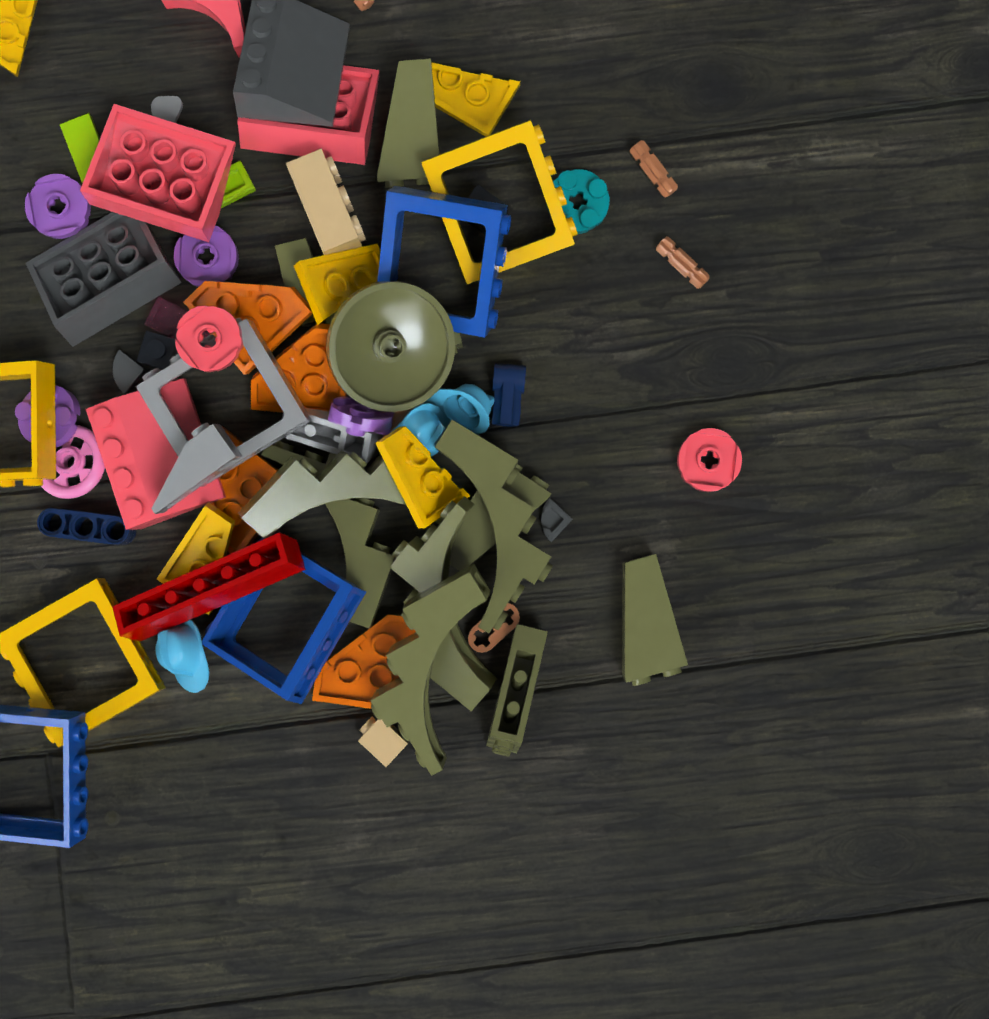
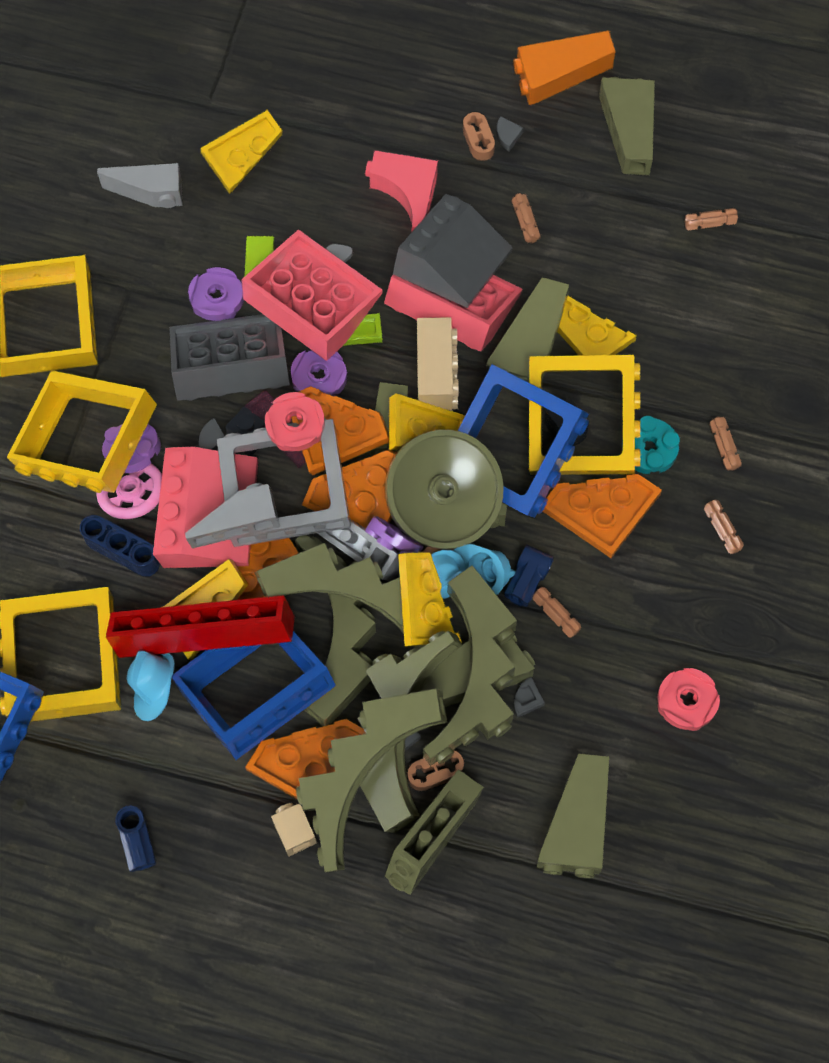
camera: 20 degrees right, 20 degrees down
none -> dark blue piece [115,805,157,872]
none -> nougat axle [532,587,581,638]
none -> orange plate [543,474,662,558]

